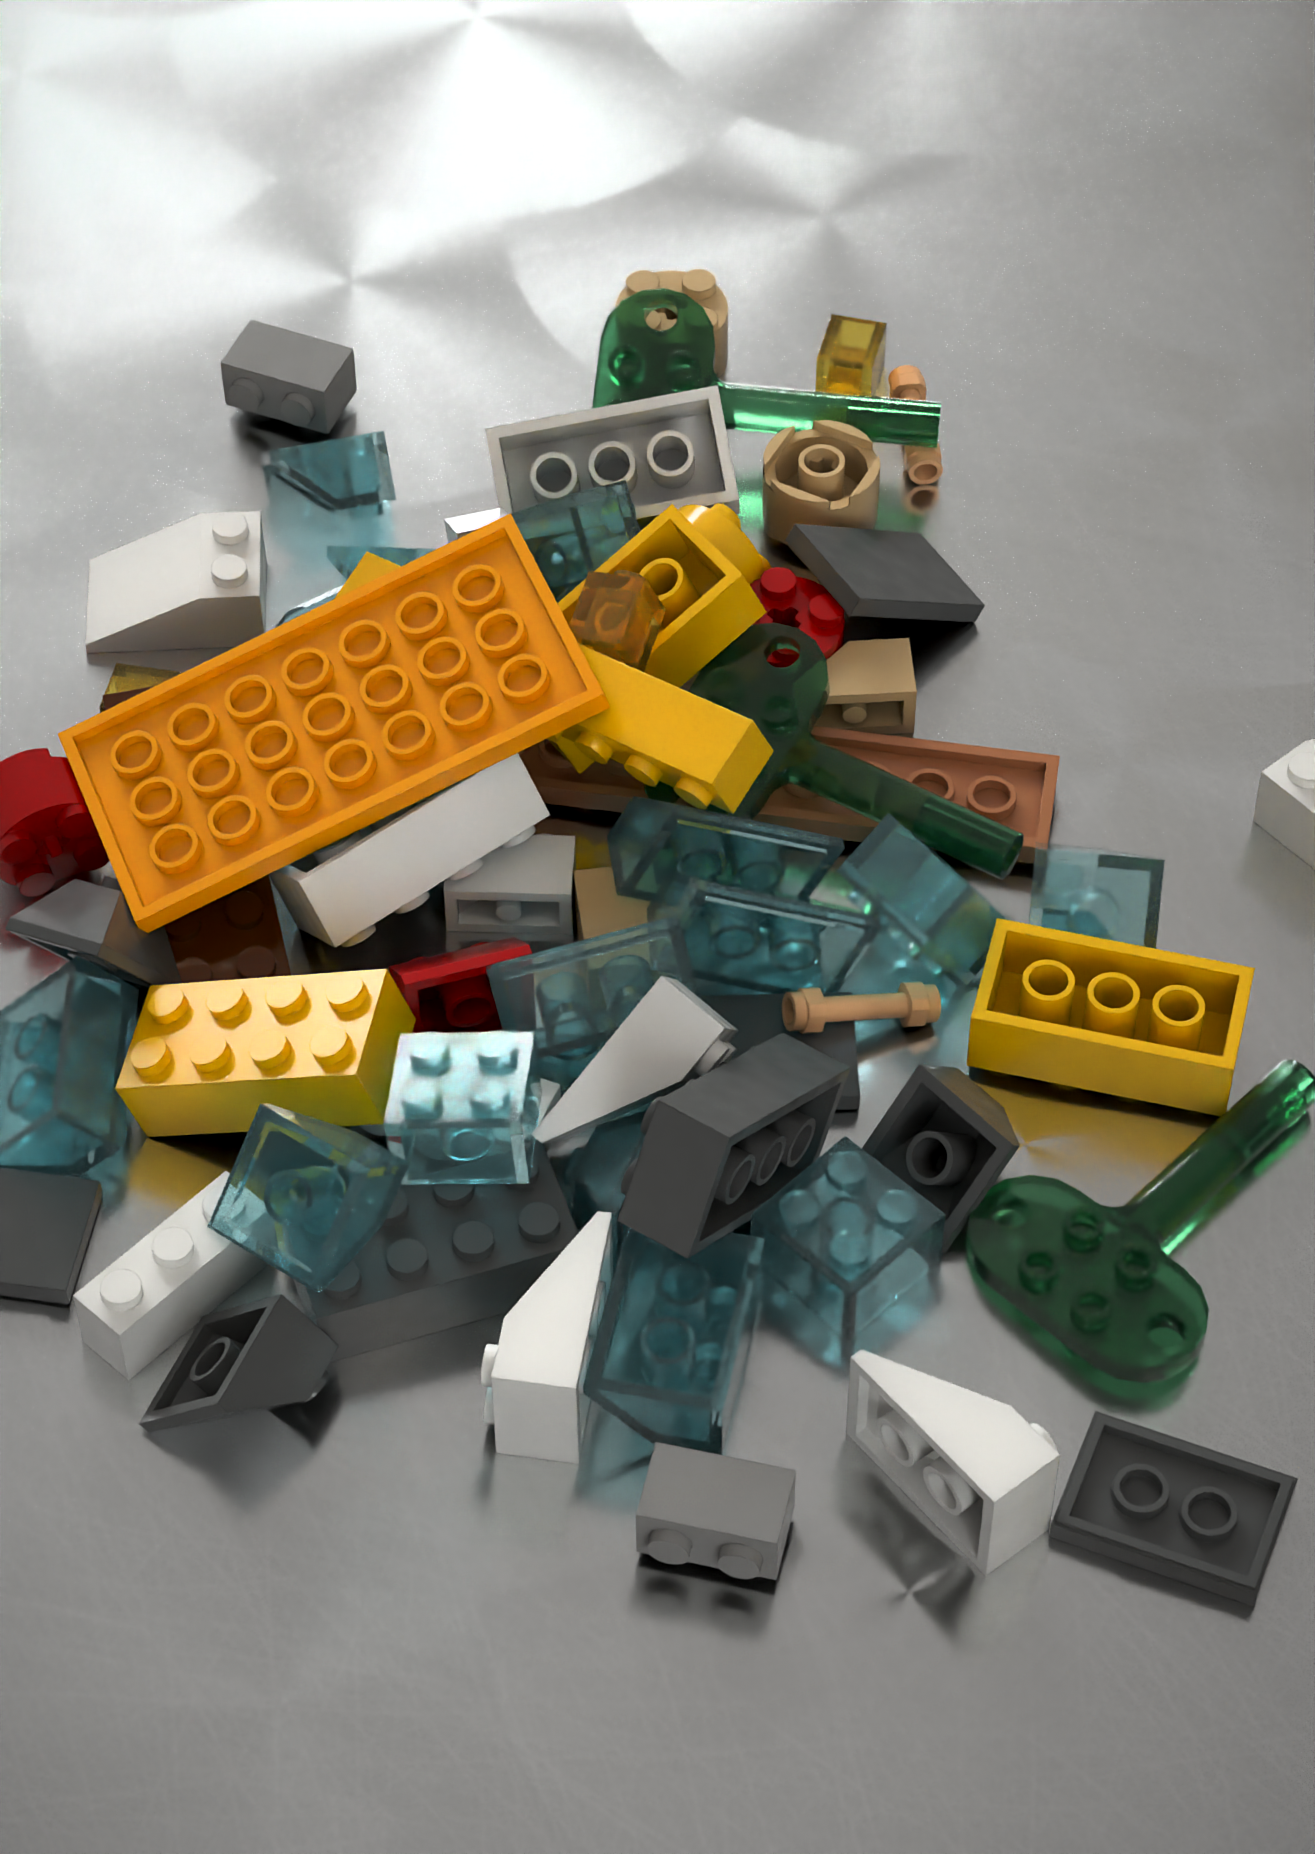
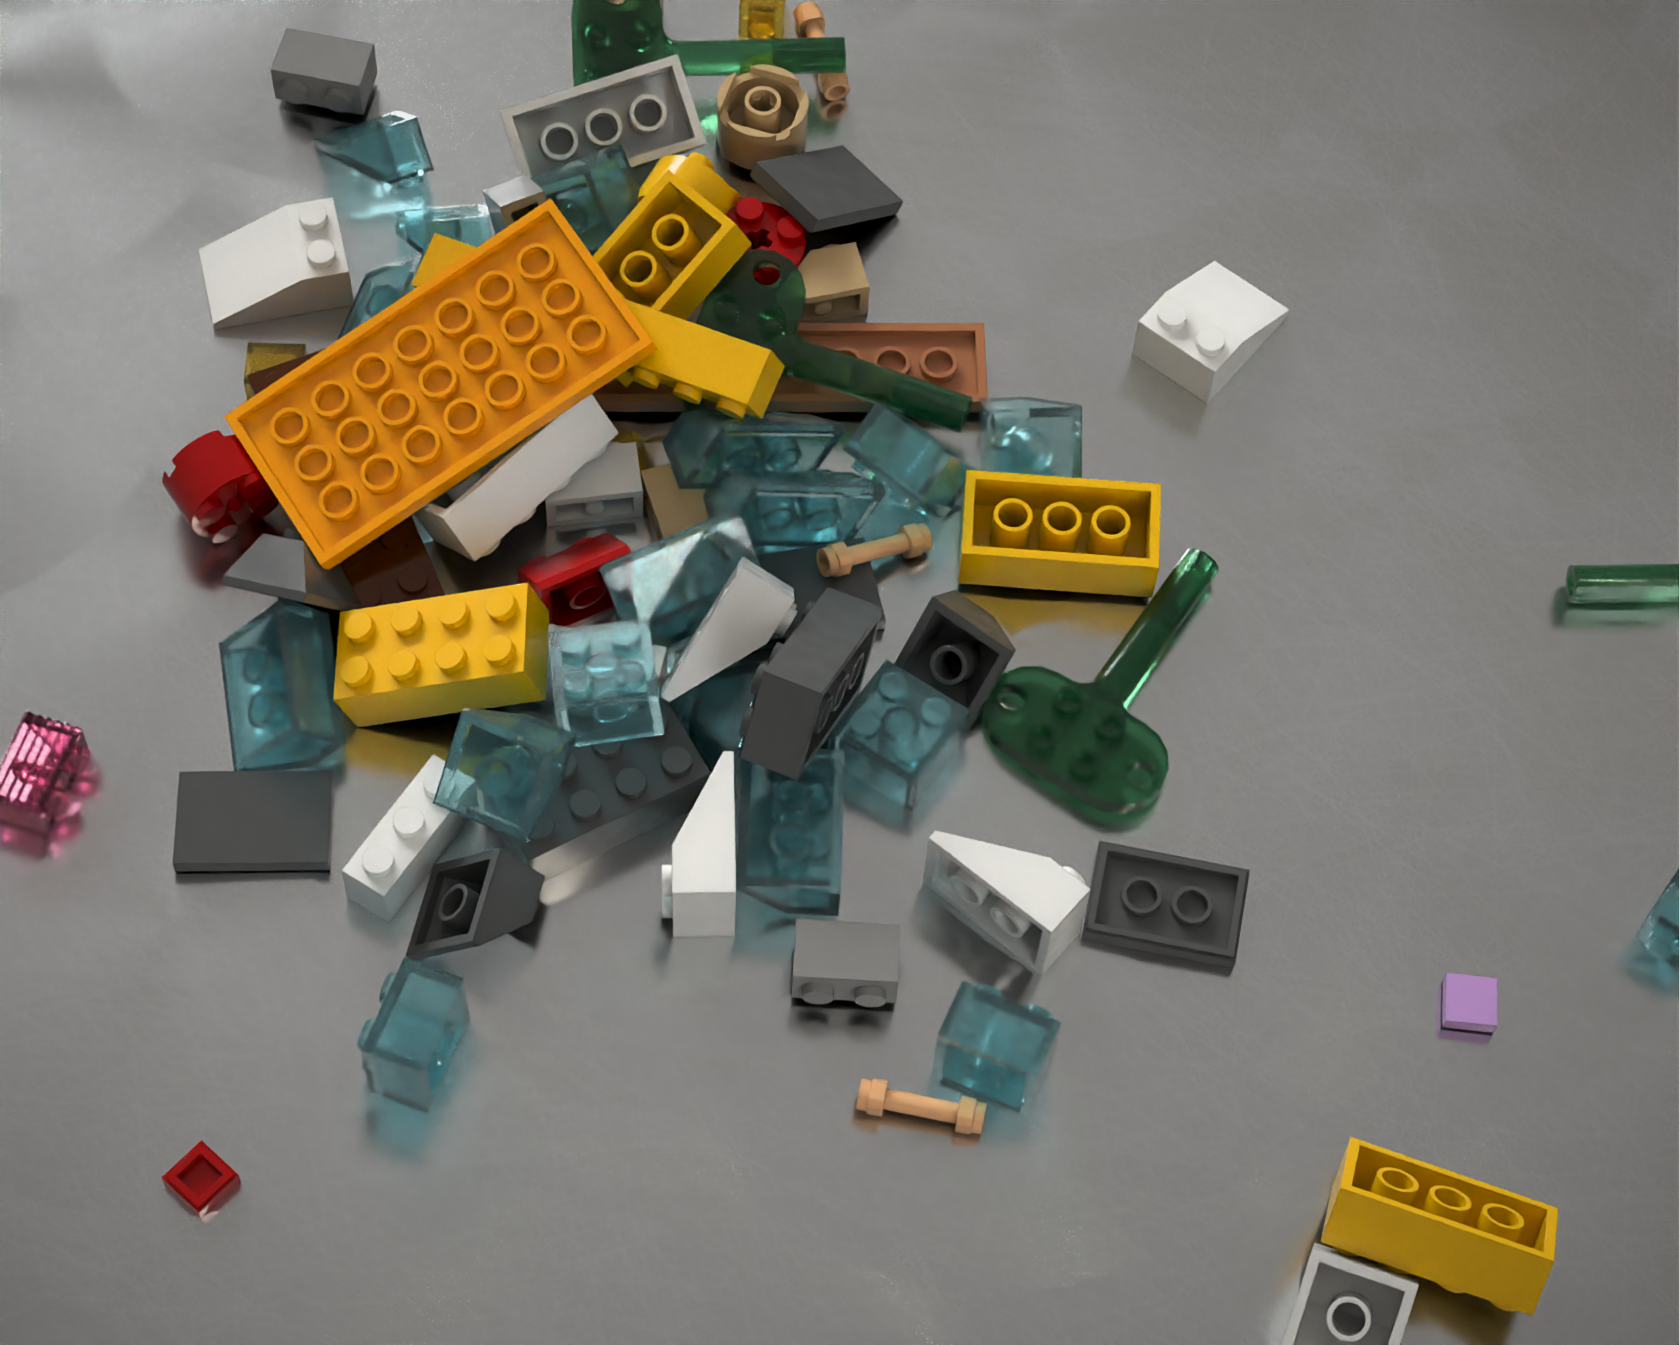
camera: 15 degrees left, 10 degrees up
clear yellow brick [569,570,666,672] -> none
none -> clear light blue brick [357,957,470,1112]
none -> light nougat bar [856,1078,987,1135]
none -> clear light blue brick [931,981,1062,1116]

